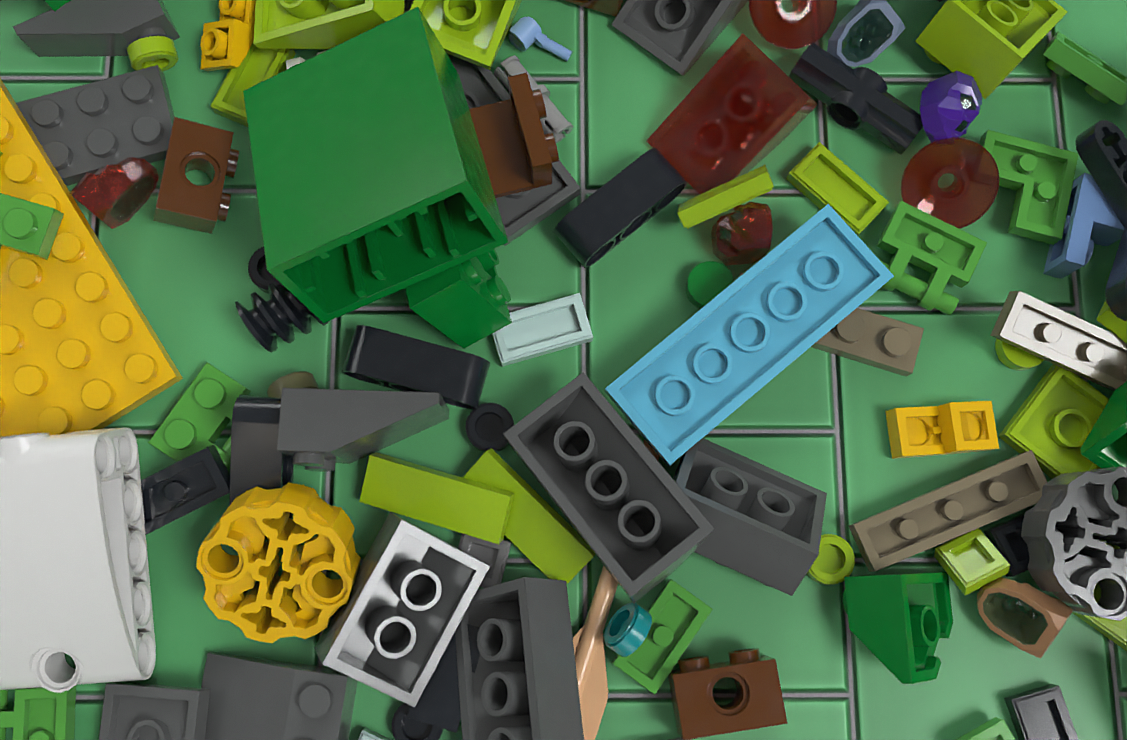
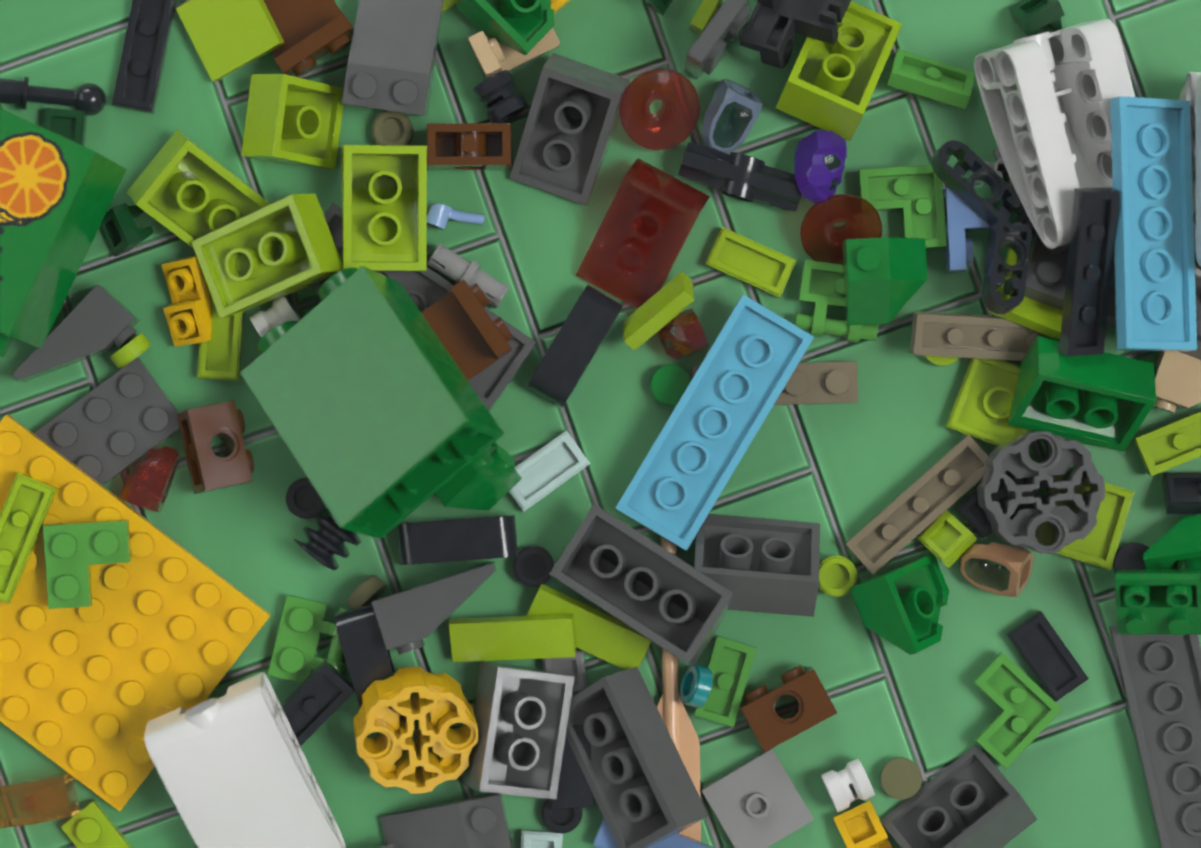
camera: 20 degrees left, 10 degrees up
yellow slope [885,401,999,459] -> none
none -> green slope [842,237,927,326]

